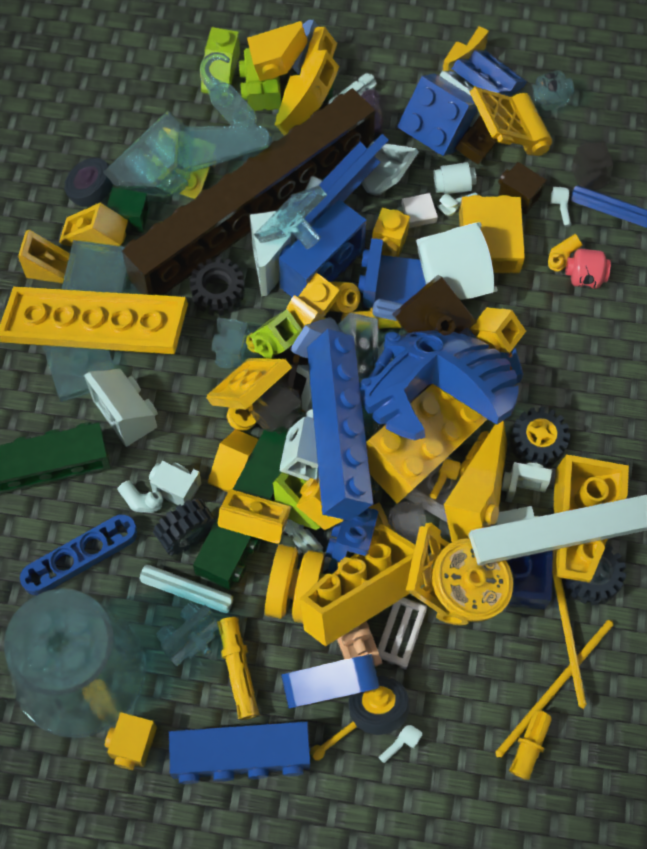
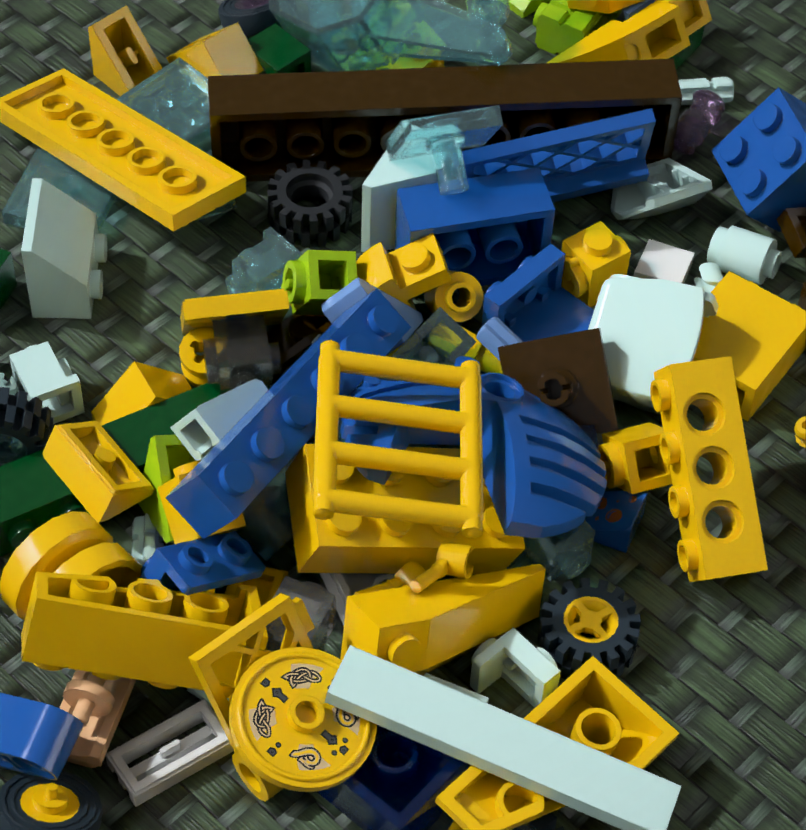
camera: 35 degrees right, 15 degrees down
none -> yellow bar [312,340,484,539]
none -> yellow hand [410,541,474,593]
none -> yellow brick [650,356,768,582]

